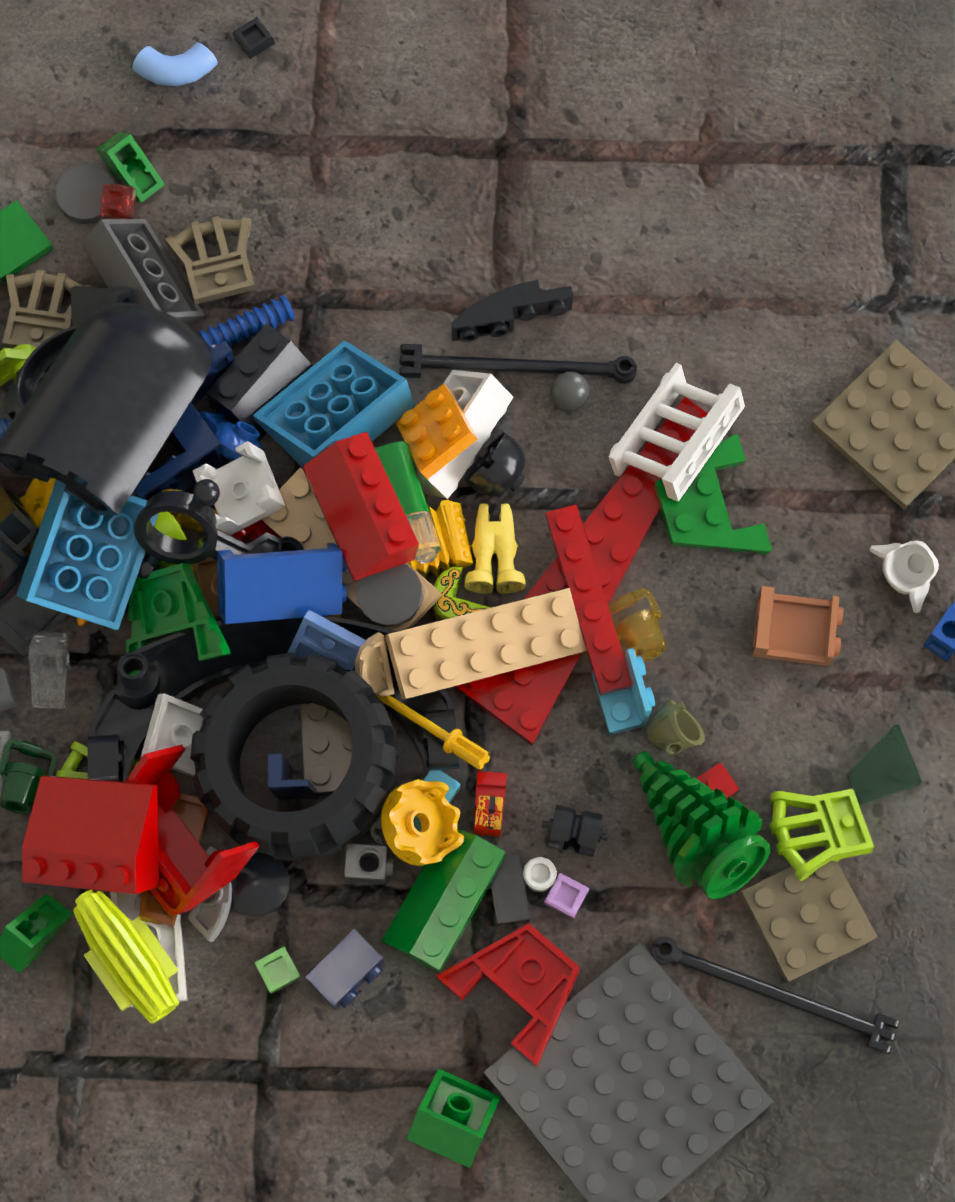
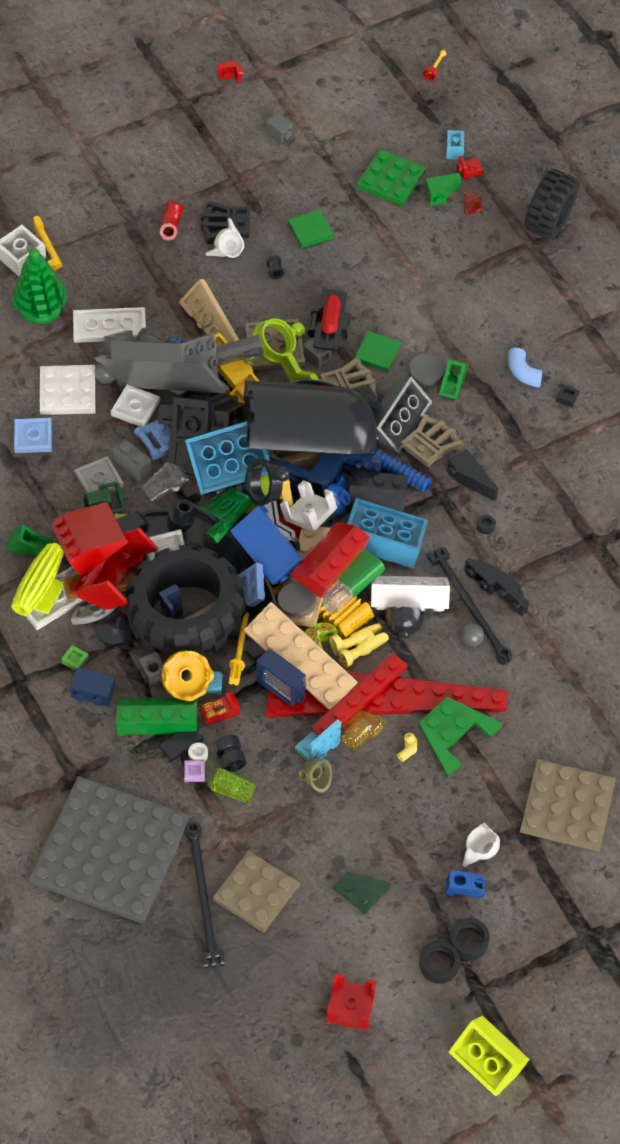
camera: 60 degrees right, 15 degrees down
clear red tile [100,184,136,219] -> none
tan plate [355,632,395,696] -> none
light orange plate [396,383,478,479] -> none
green slope [406,1068,501,1168] -> none
red wing [436,923,580,1068] -> none
white fence [608,363,745,502] -> none
green plant [632,751,771,899] -> none
red plate [696,762,740,800] -> none
nougat panel [752,586,844,666] -> none
lime plate [769,789,874,881] -> none
none -> clear neon green slope [211,768,256,803]
none -> dark blue window [257,648,306,708]
none -> light yellow arm [397,733,417,762]
none -> black slope [447,449,498,501]
none -> black tile [477,515,496,534]

